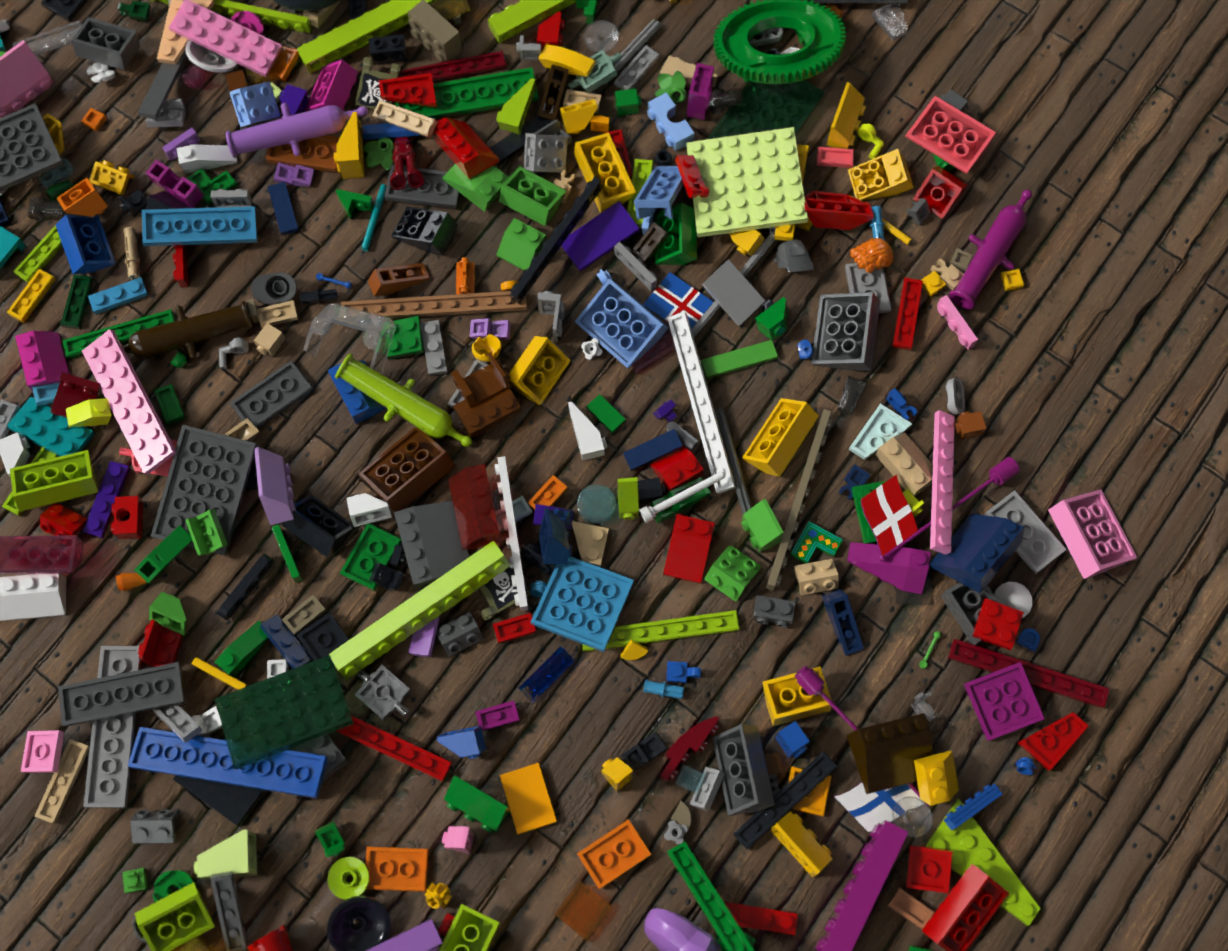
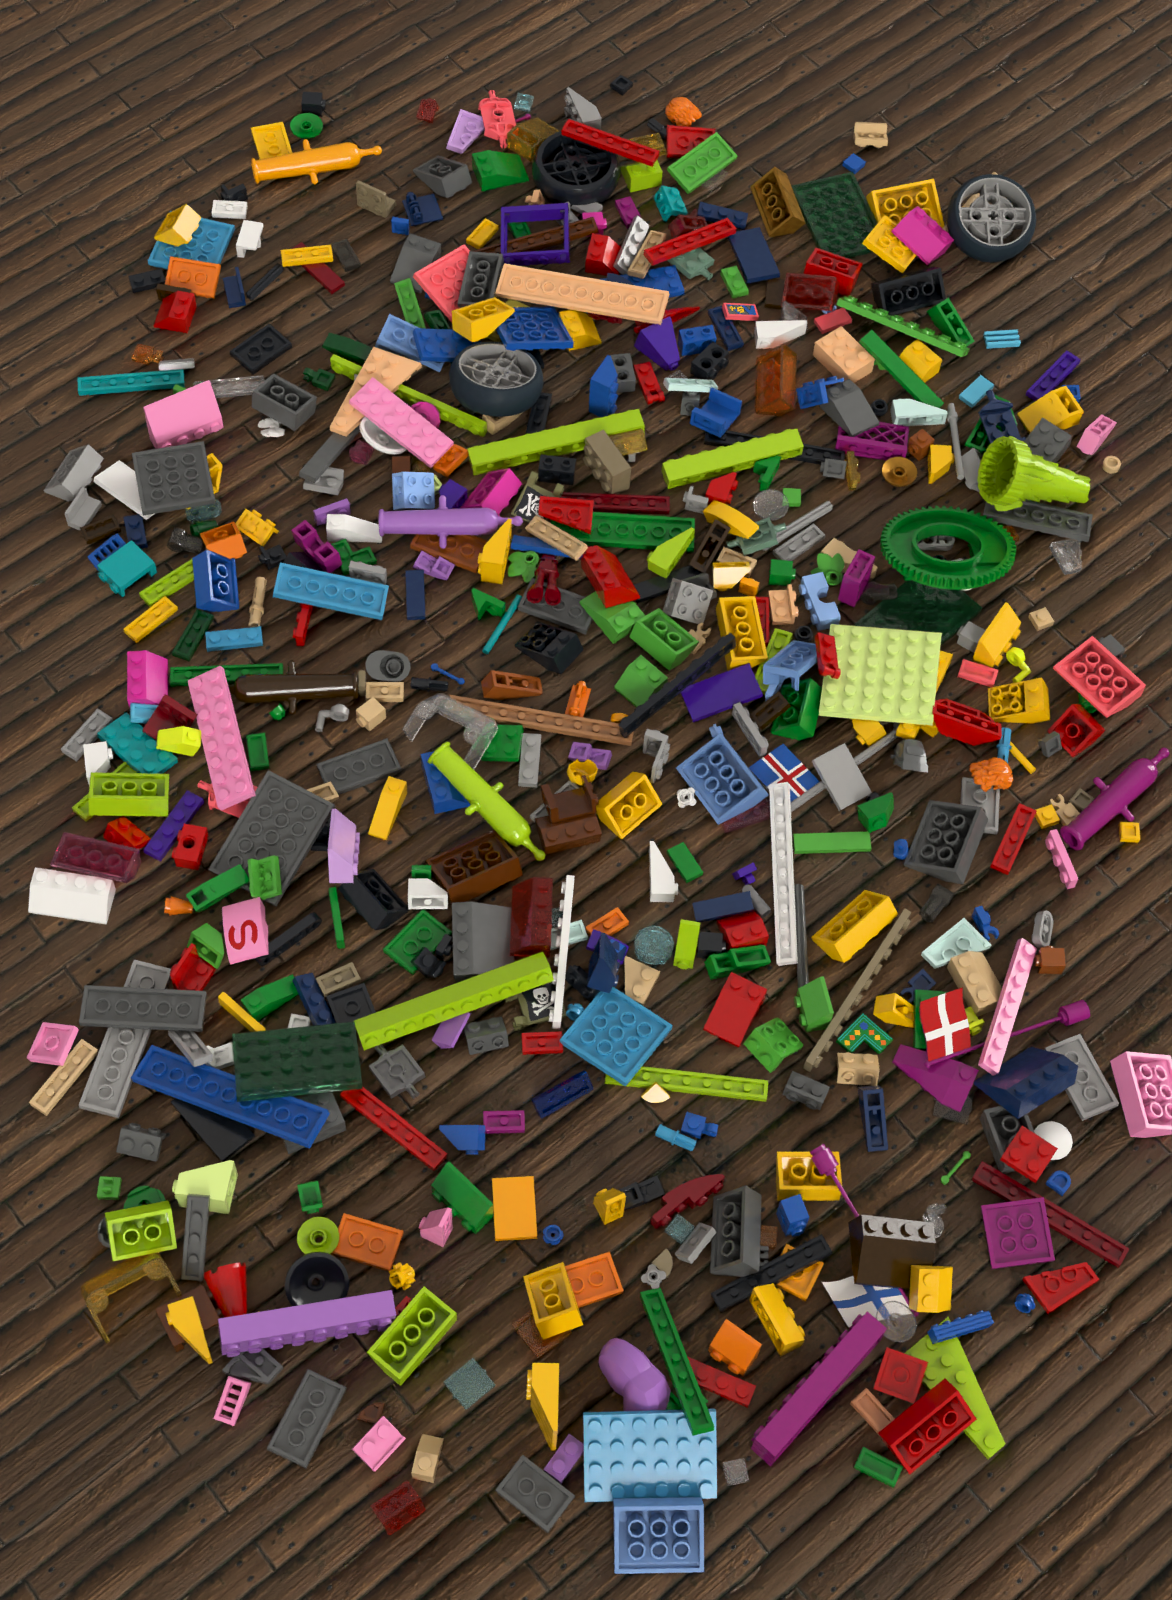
camera: 10 degrees right, 10 degrees down
orange tile [81,108,107,132] -> none
white piece [639,472,726,523] -> none
none -> bright pink slope [222,897,269,965]
none -> yellow slope [368,776,407,840]
none -> green tile [411,865,432,881]
none -> yellow slope [523,1262,583,1340]
none -> blue plate [543,1225,563,1245]
none -> orange slope [708,1319,762,1376]
none -> light nougat bracket [768,584,798,625]
none -> bright green tile [782,488,801,507]
none -> yellow slope [873,993,914,1028]
none -> light grey brick [957,621,986,653]
none -> tan plate [1028,607,1054,631]

